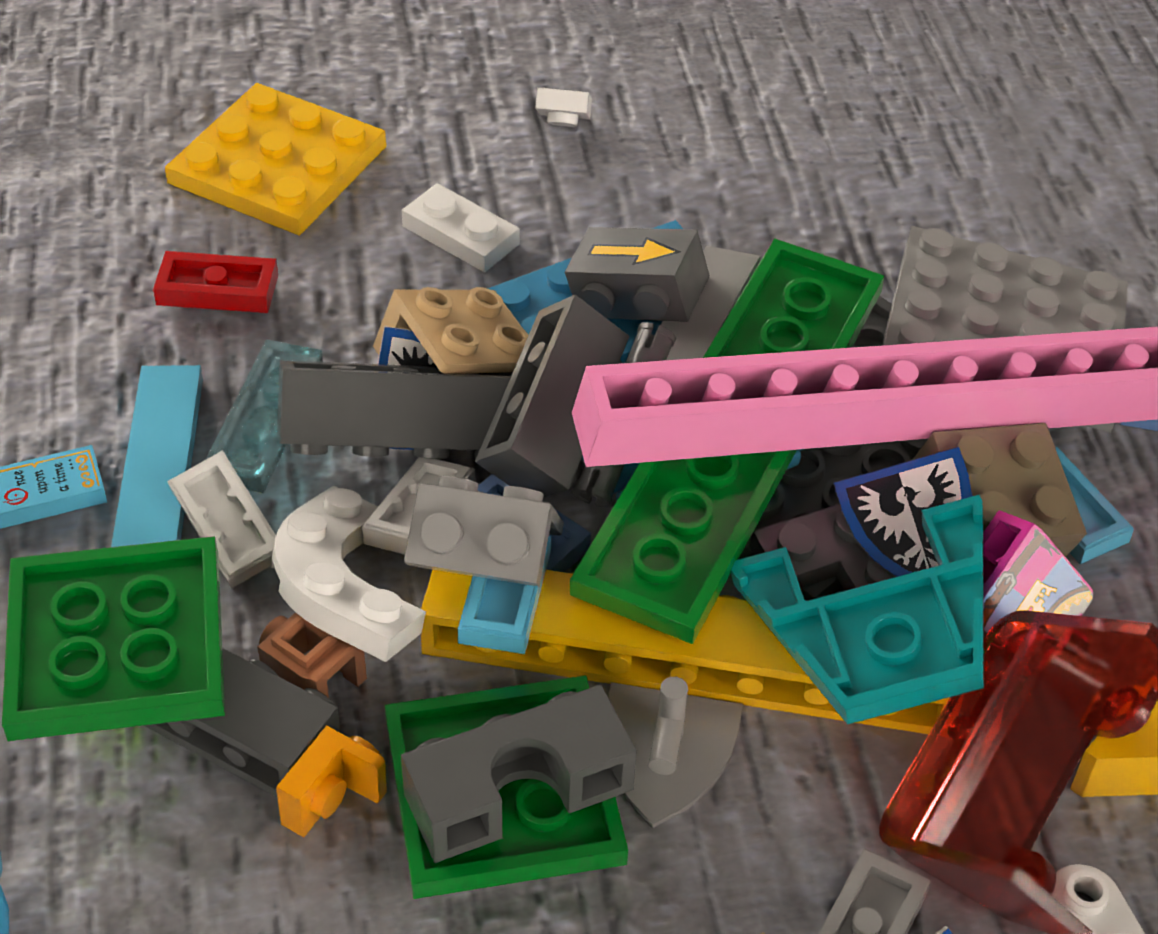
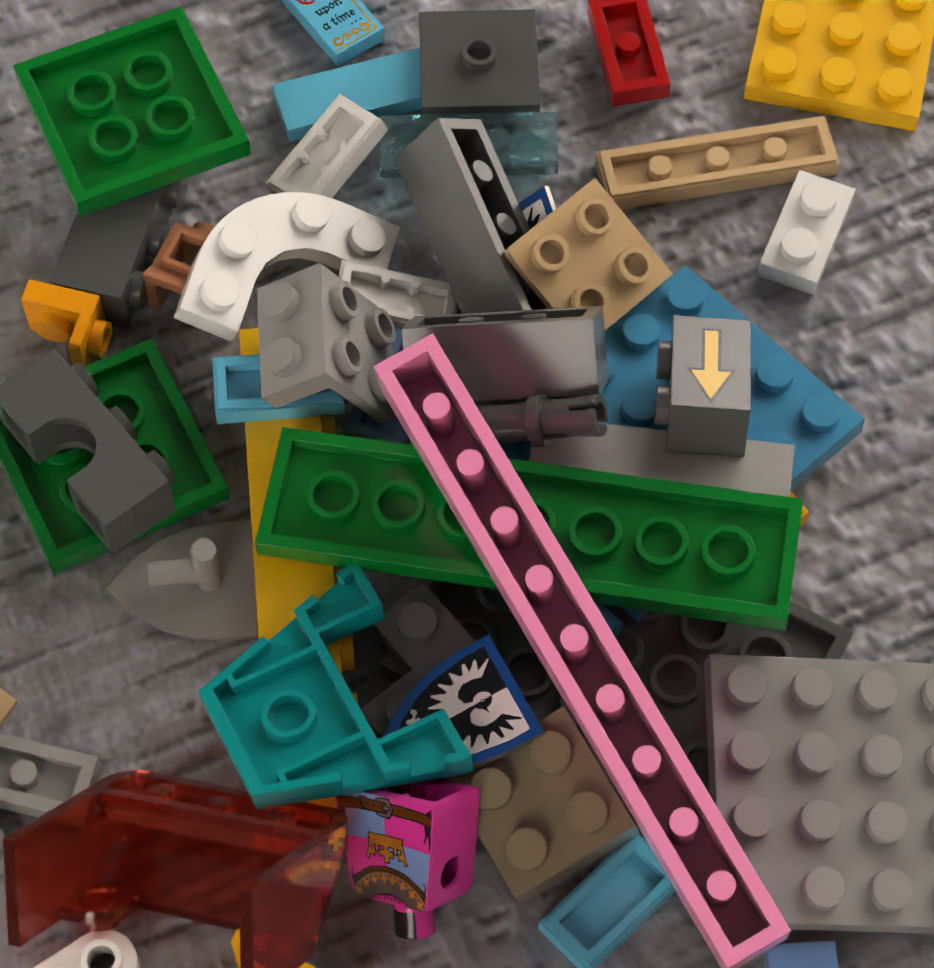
camera: 75 degrees right, 15 degrees up
none -> dark grey plate [419,9,540,120]
none -> tan tile [595,116,840,210]

